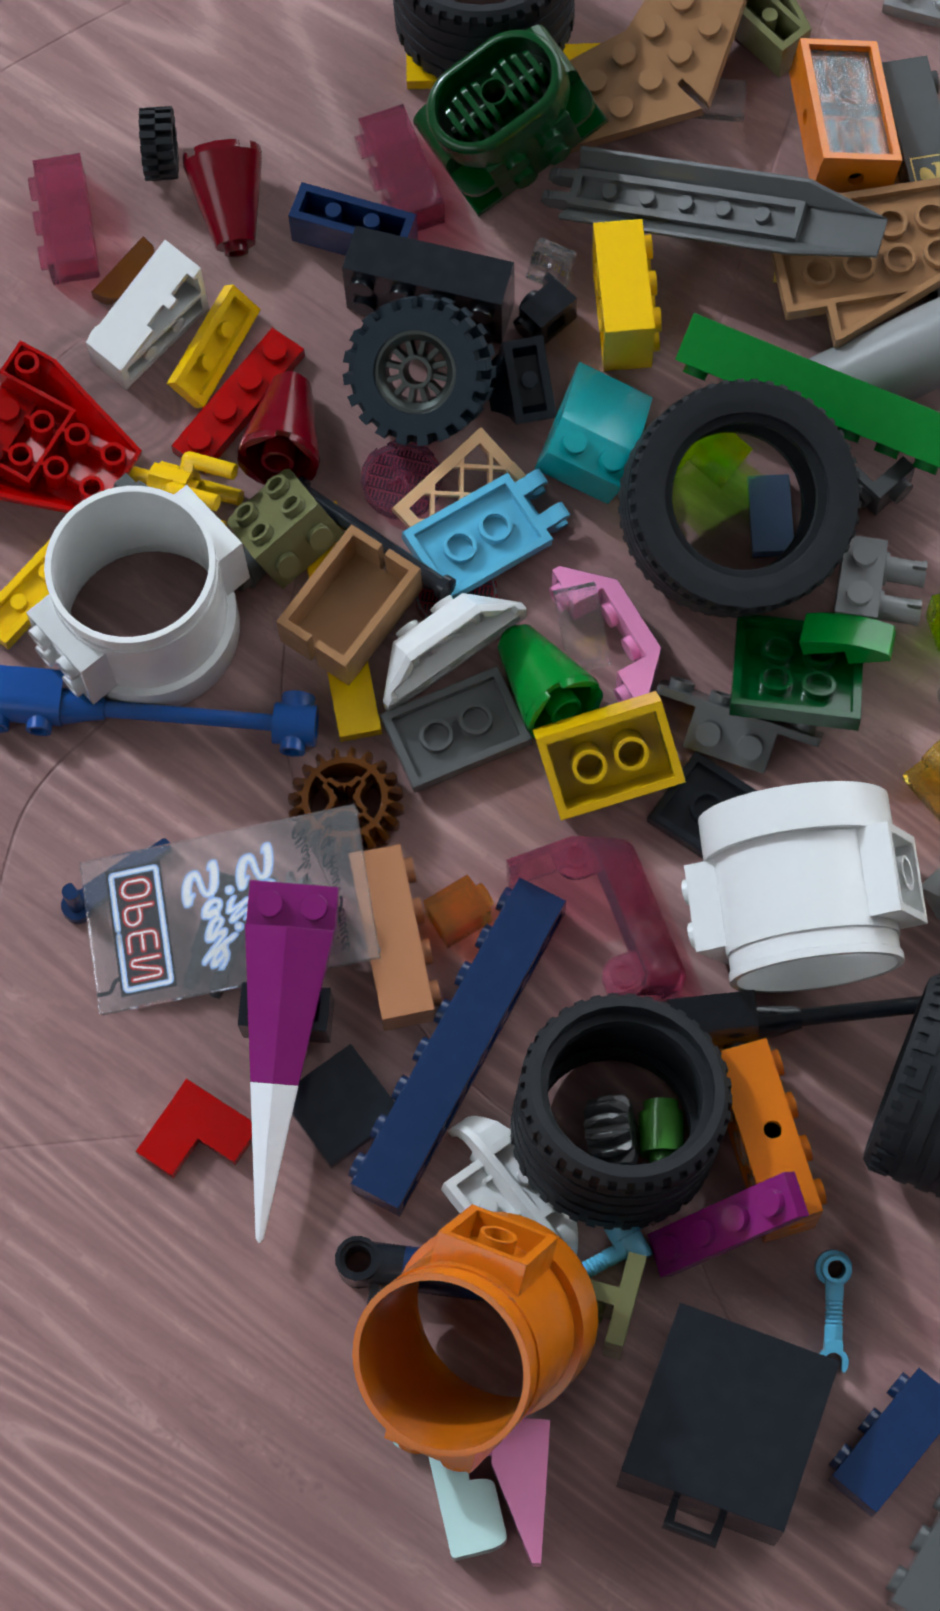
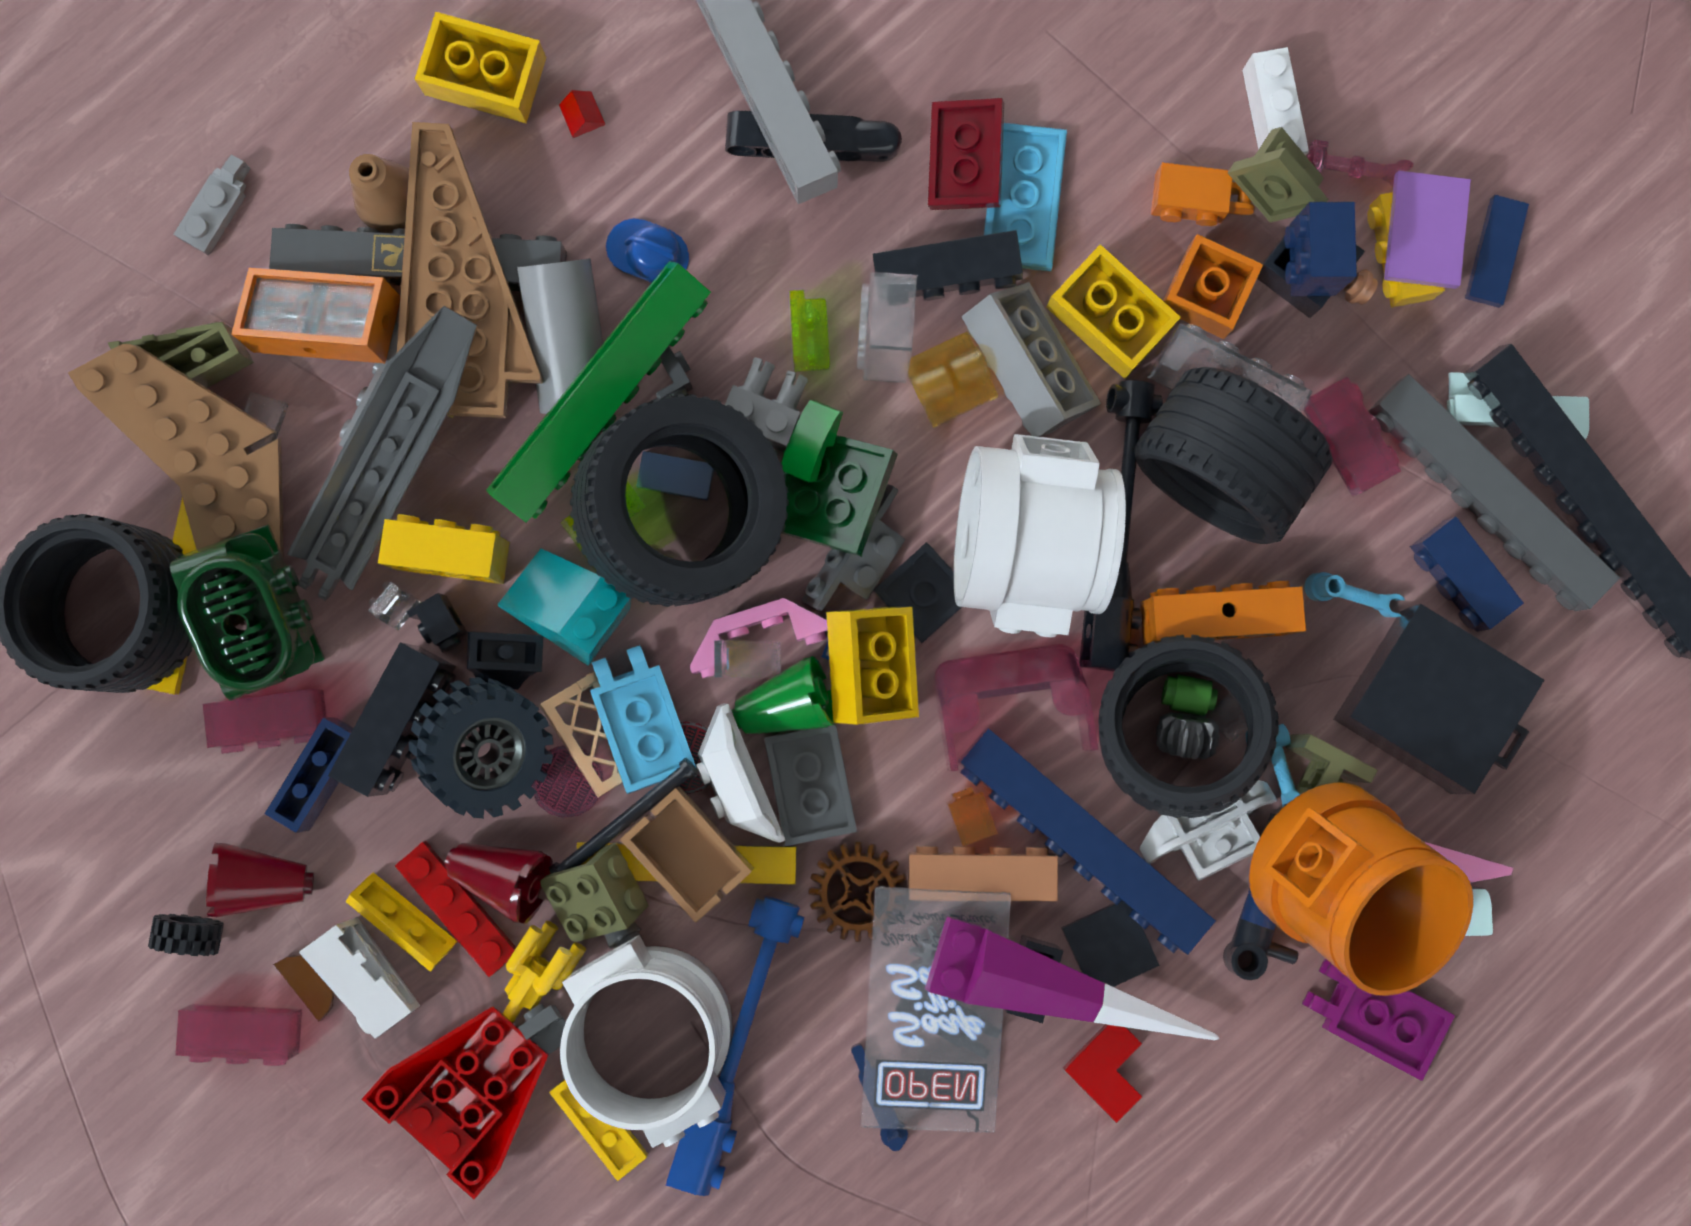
camera: 85 degrees left, 15 degrees up
magenta plate [647,1171,809,1277] -> none
none -> magenta tile [1302,959,1455,1081]

